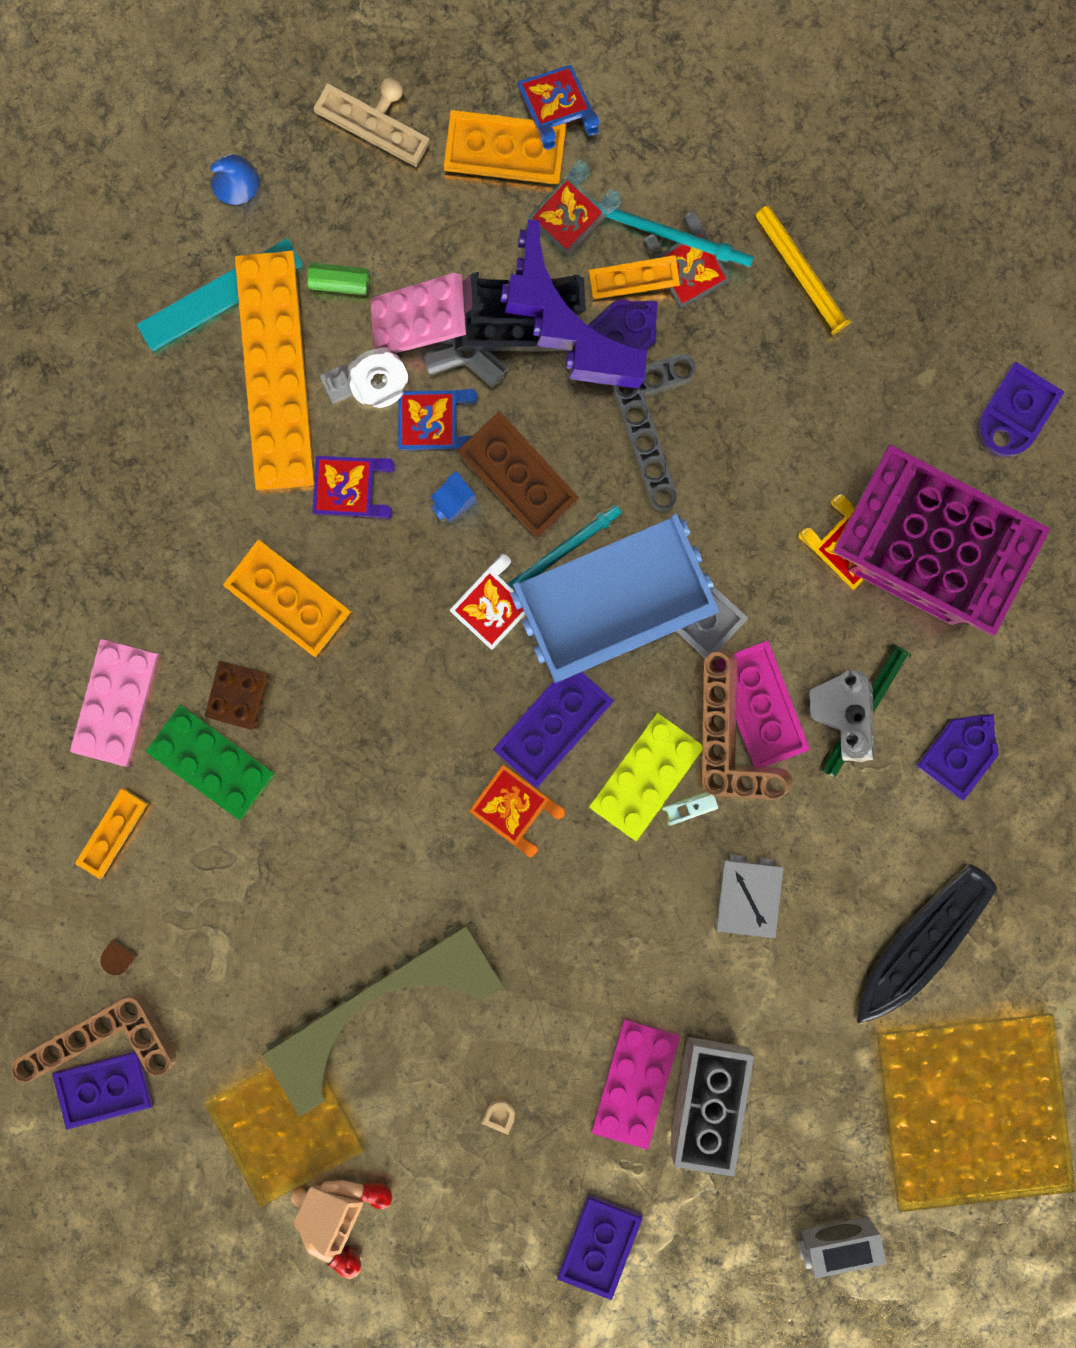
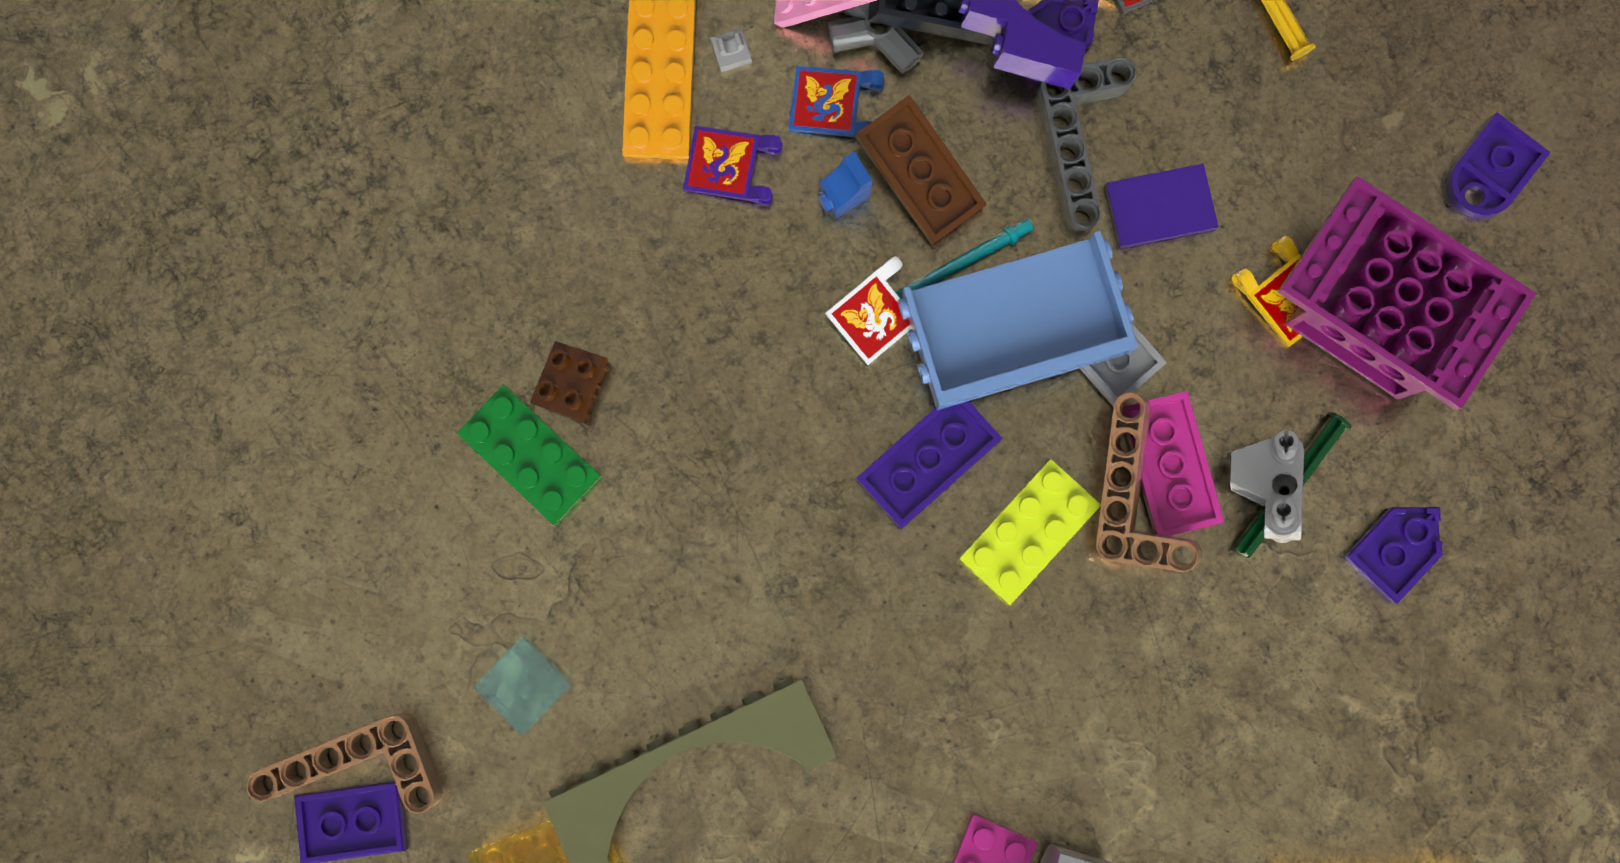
camera: 10 degrees right, 5 degrees down
bright pink plate [70,639,159,767] -> none
light orange plate [75,788,148,879] -> none
reddish brown tile [100,939,138,975] -> none
light orange plate [223,539,352,657] -> none
white plate [348,347,408,408] -> none
flag [469,764,566,857] -> none
light aqua bar [662,792,718,825] -> none
light grey brick [714,854,783,938] -> none
black piece [857,864,997,1024] -> none
none -> clear light blue tile [474,637,572,735]
none -> dark purple tile [1104,163,1219,249]

